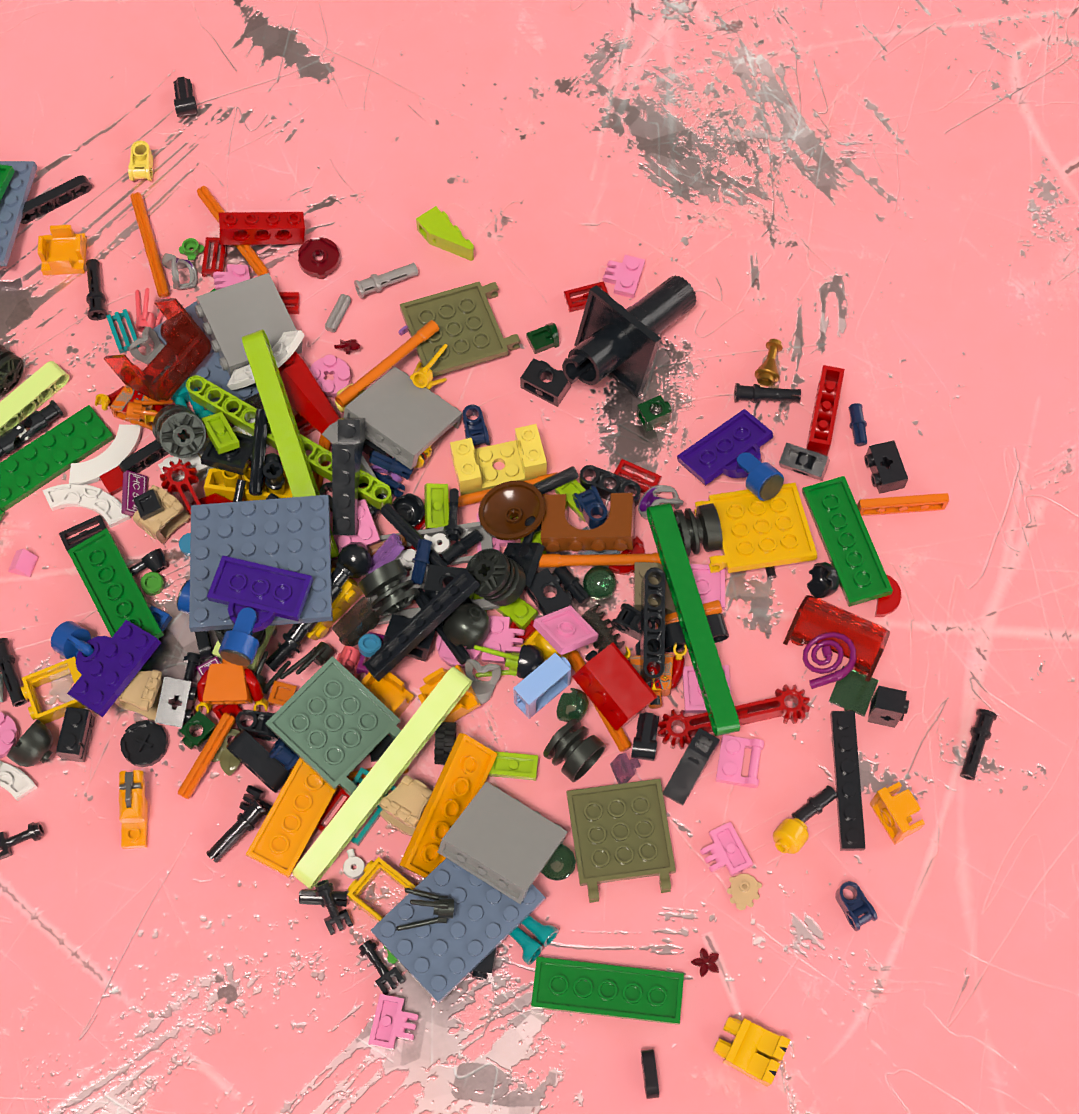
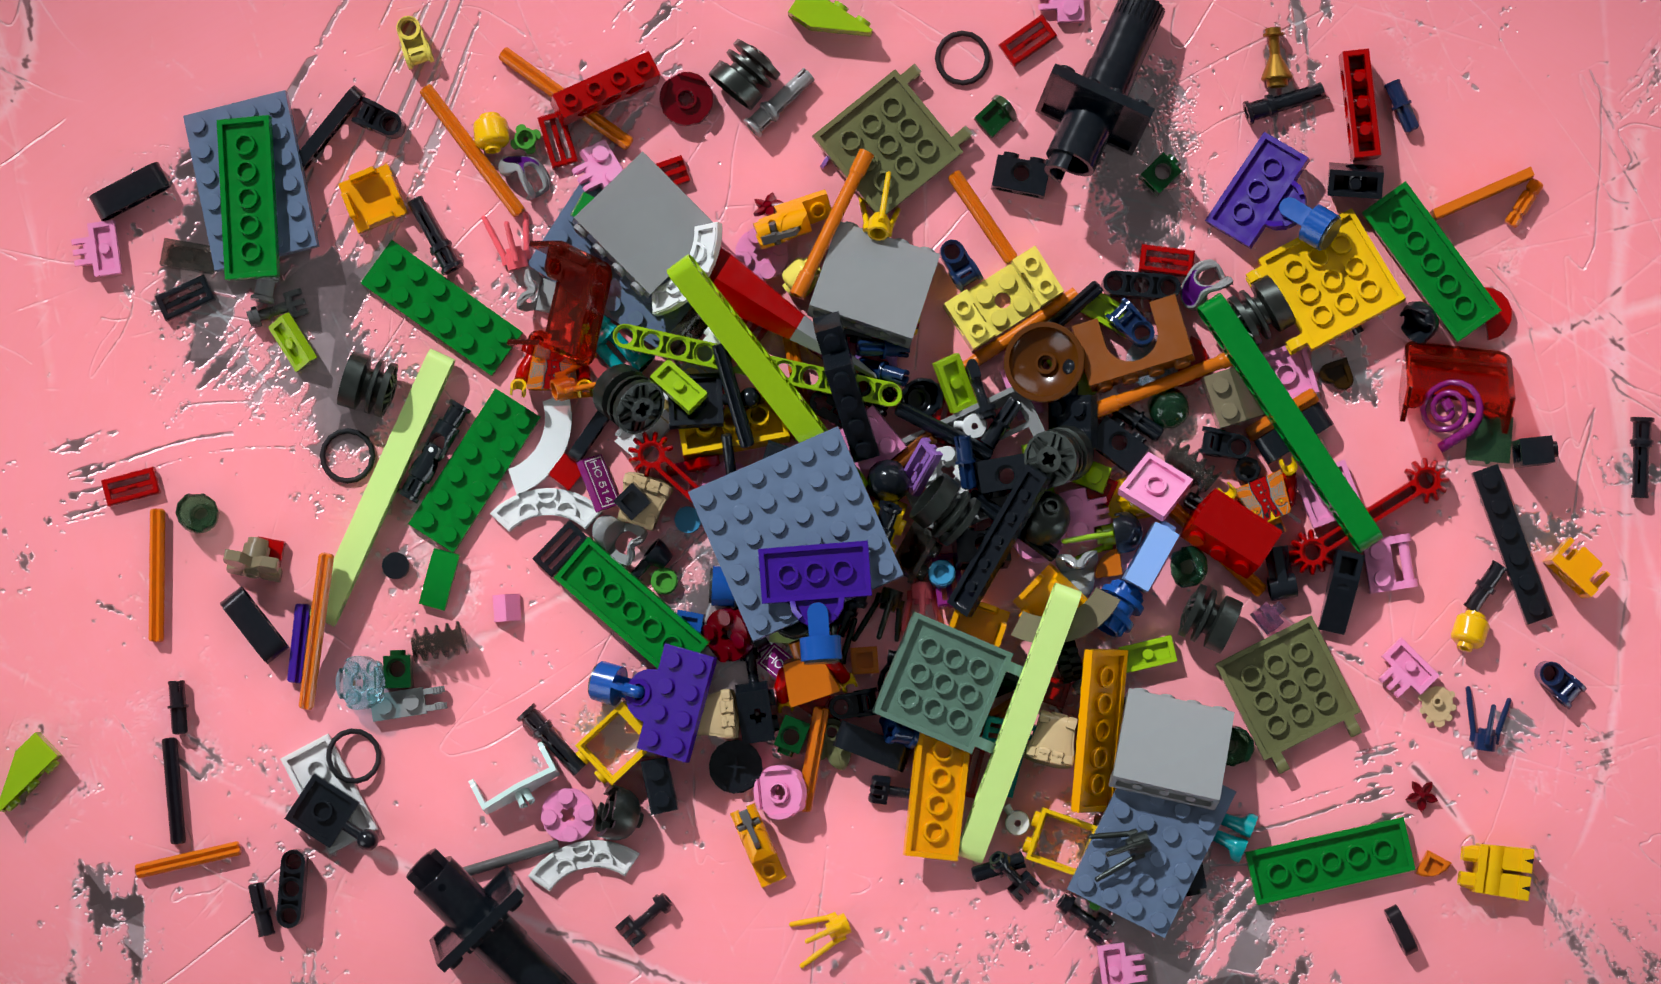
camera: 20 degrees left, 20 degrees up
teal tile [106,309,140,354] -> none
black pin [206,798,269,863] -> none
black bush [263,461,285,490] -> none
light grey axle [325,294,351,333] -> none
black beam [640,567,665,683] -> none
black brick [864,440,908,494] -> none
none -> black piece [351,97,405,139]
none -> green plate [361,239,523,376]
none -> yellow head [473,112,509,154]
none -> light grey piece [592,515,648,566]
none -> dark red plate [702,607,753,662]
none -> pearl dark grey wheel [709,39,780,110]
none -> light orange plate [753,189,831,250]
none -> bright pink plate [754,765,807,820]
none -> yellow plant [789,912,852,968]
none -> black piece [935,30,990,86]
none -> orange axle [948,170,1017,264]
none -> dark tan tile [1011,587,1121,643]
none -> red tile [1042,677,1072,709]
none -> orange tile [1095,549,1123,579]
none -> blue piece [1098,579,1144,637]
none -> dark brown tile [1319,357,1354,391]
none -> orange tile [1415,850,1452,877]
none -> dark blue plant [1466,686,1512,752]
none -> orange axle [1505,178,1543,228]

